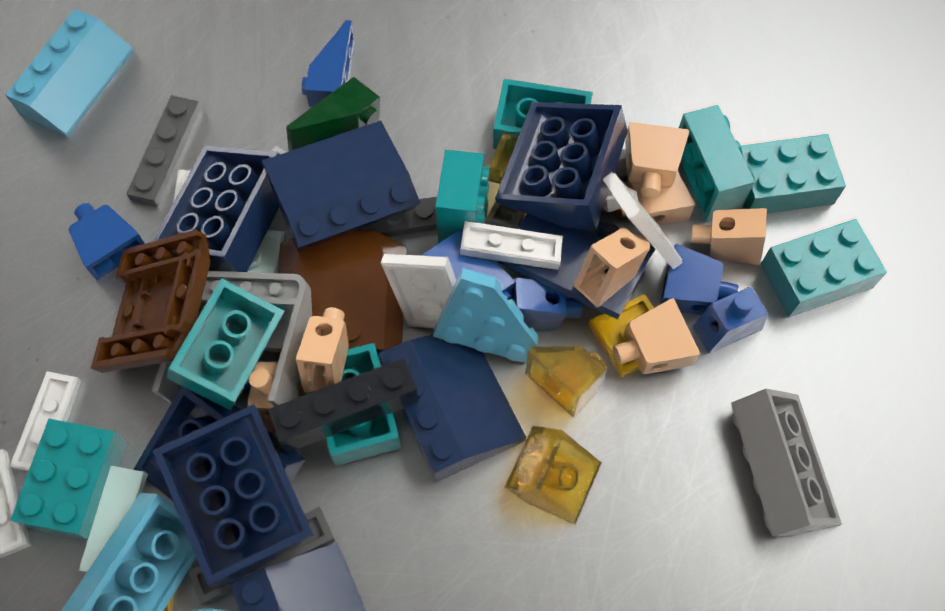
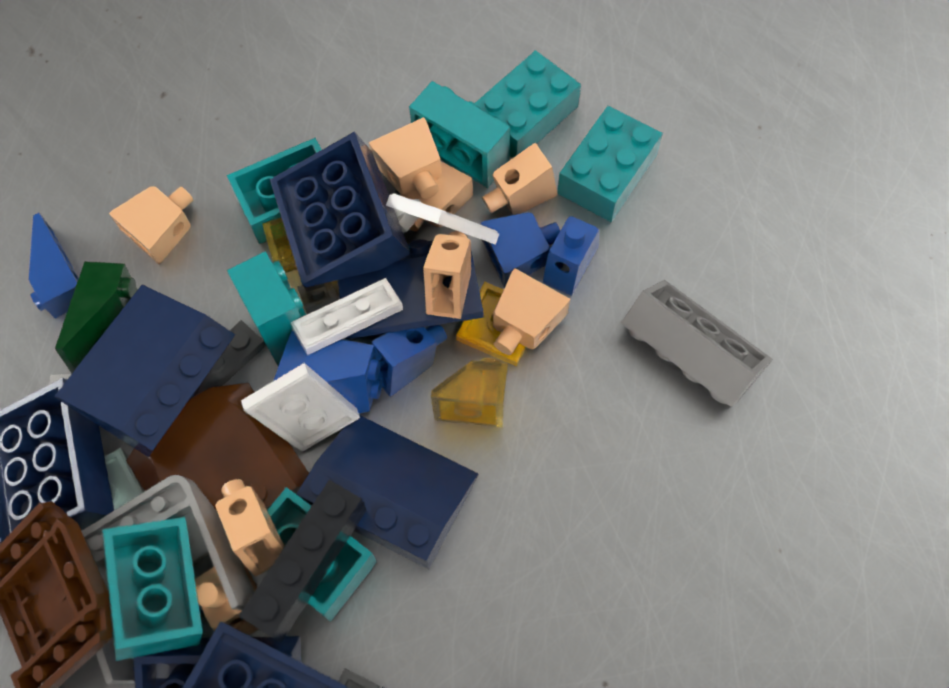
camera: 35 degrees left, 0 degrees up
medium azure plate [433,268,538,363] -> none
clear yellow slope [505,426,602,524] -> none
none -> light nougat torso [109,186,194,264]

